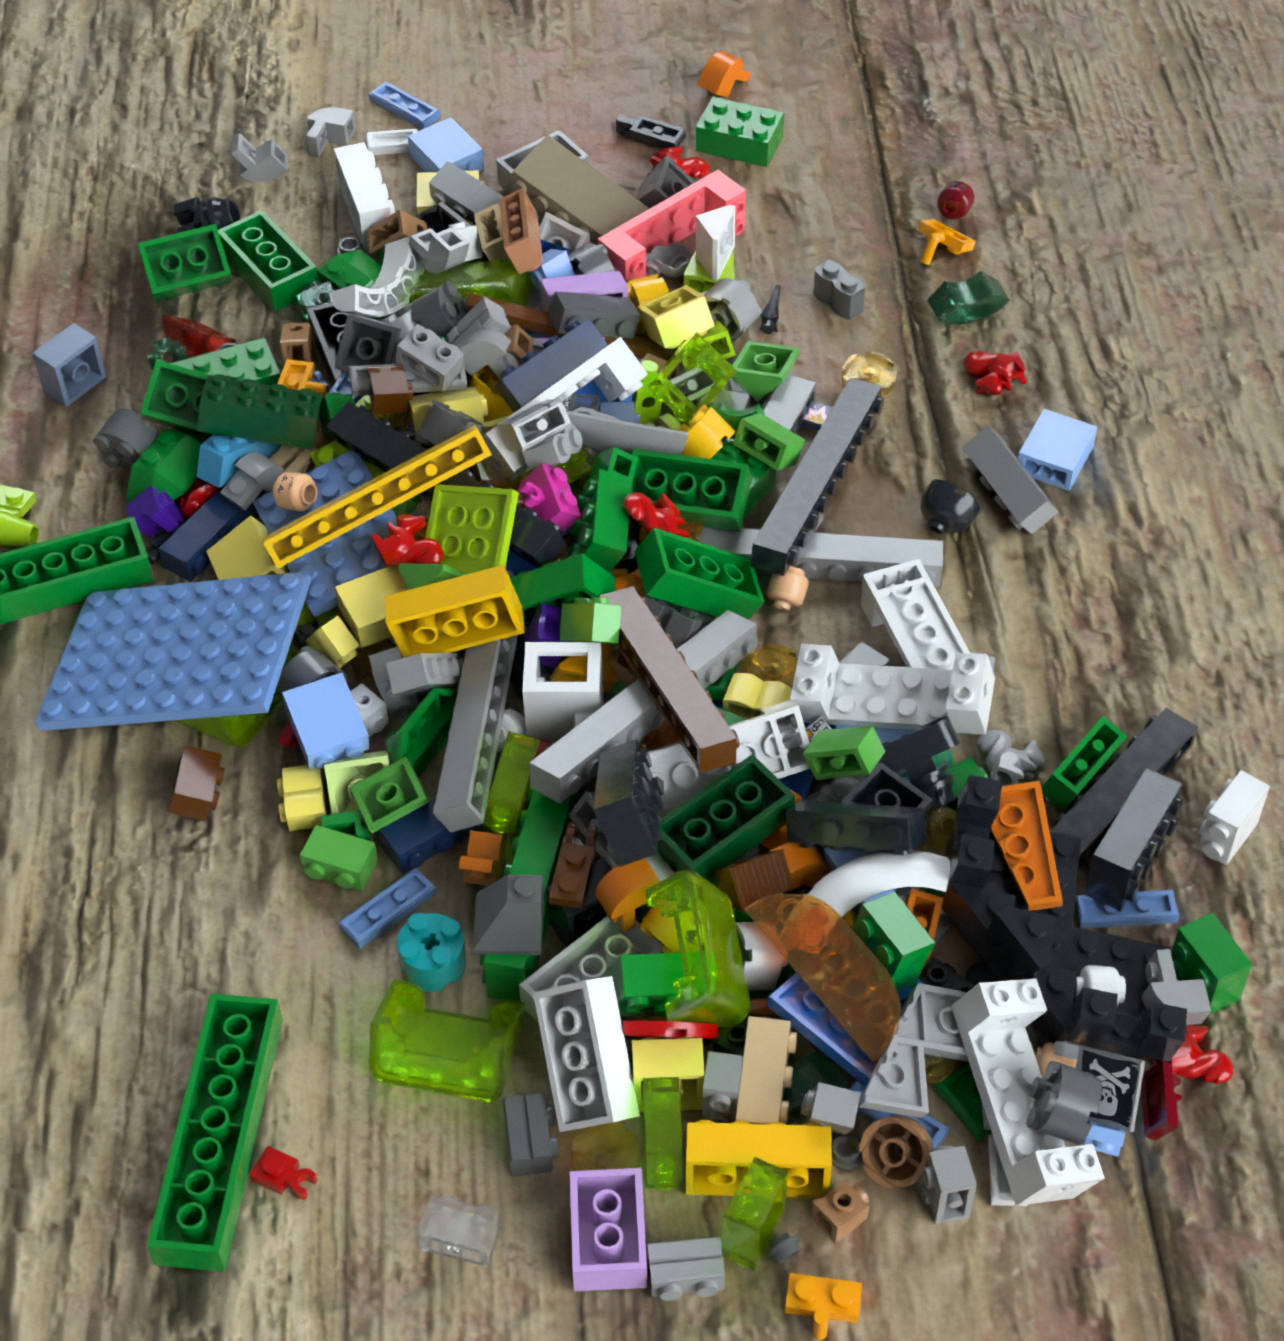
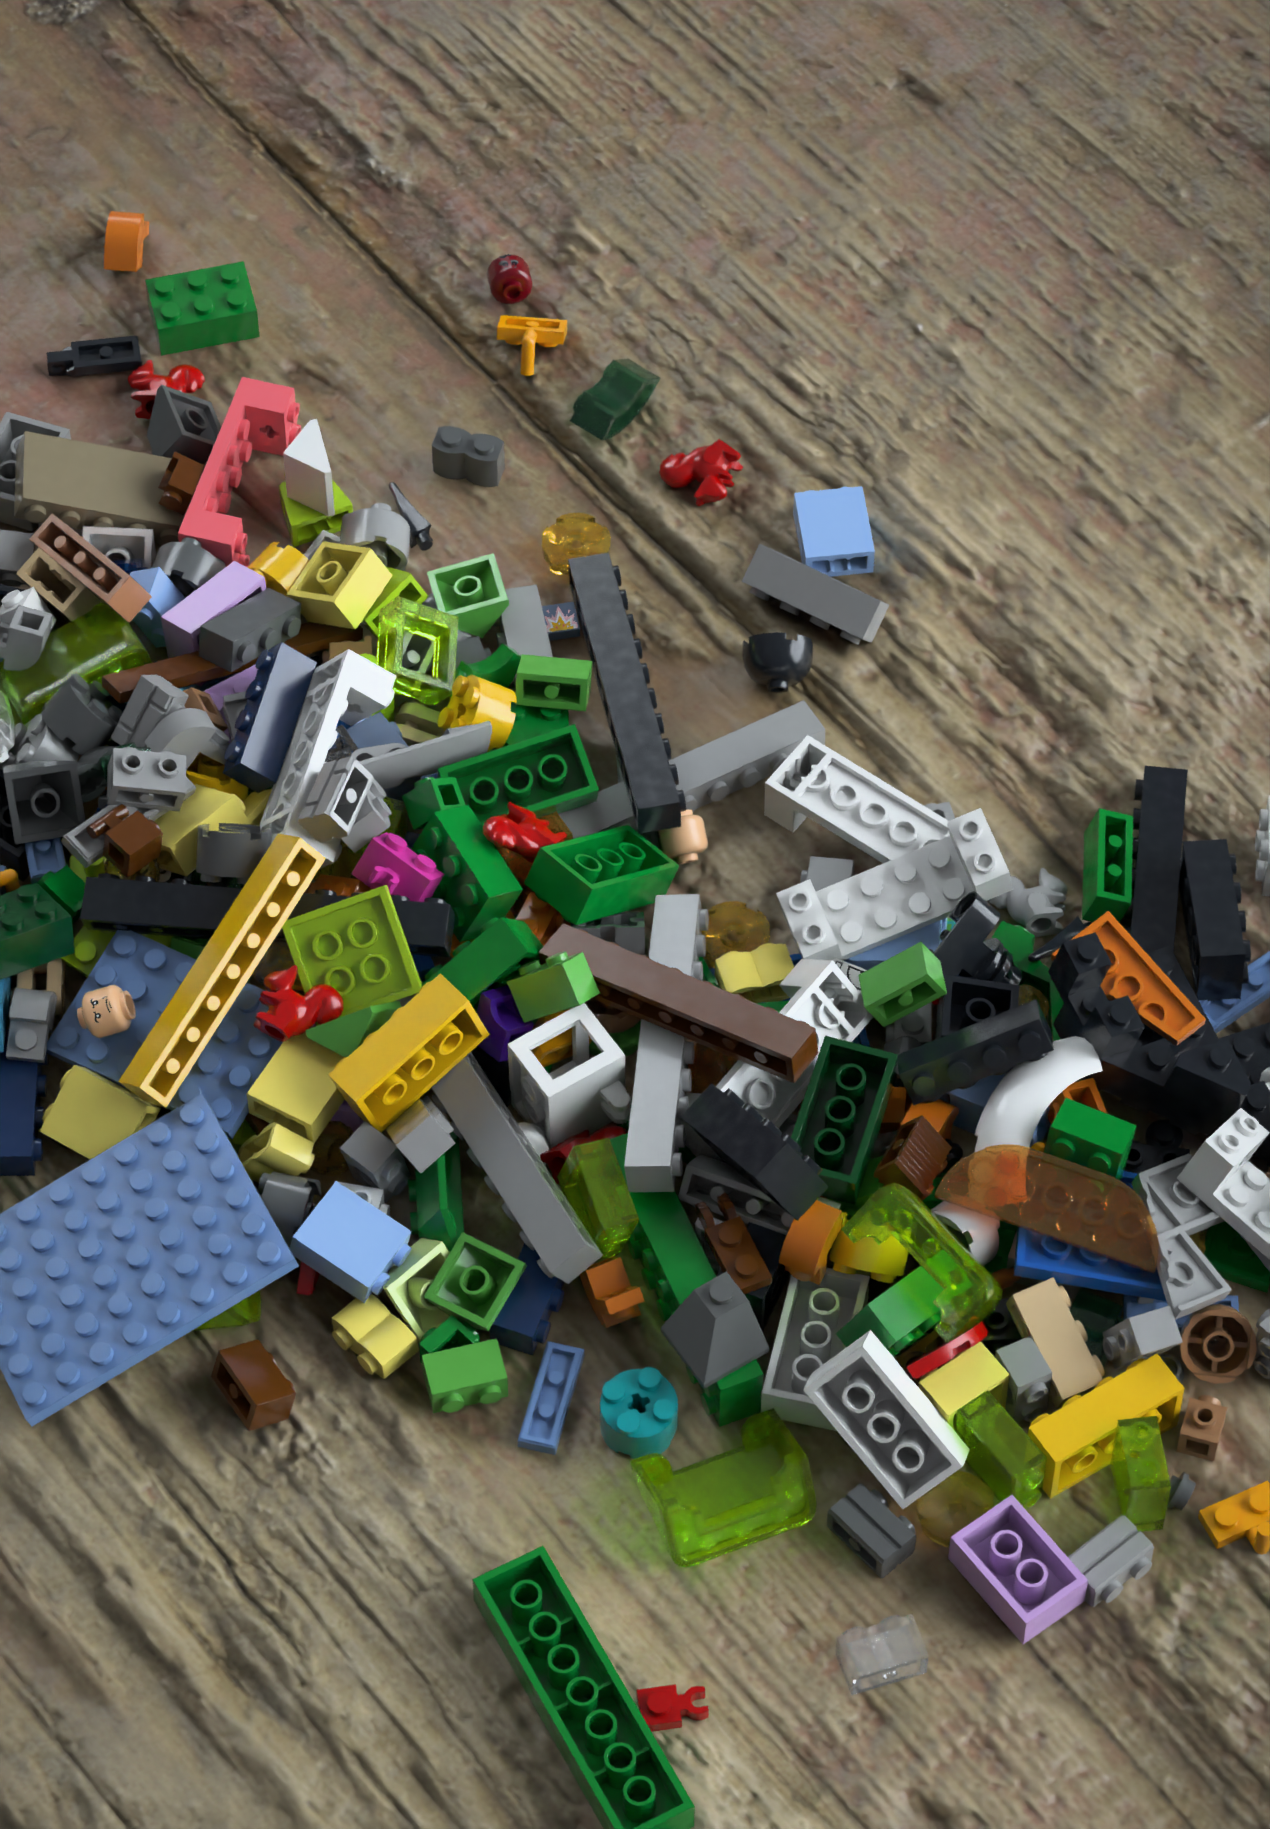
camera: 35 degrees left, 5 degrees up
light grey hair [646,242,693,278] -> none
none -> reddish brown brick [158,452,205,515]

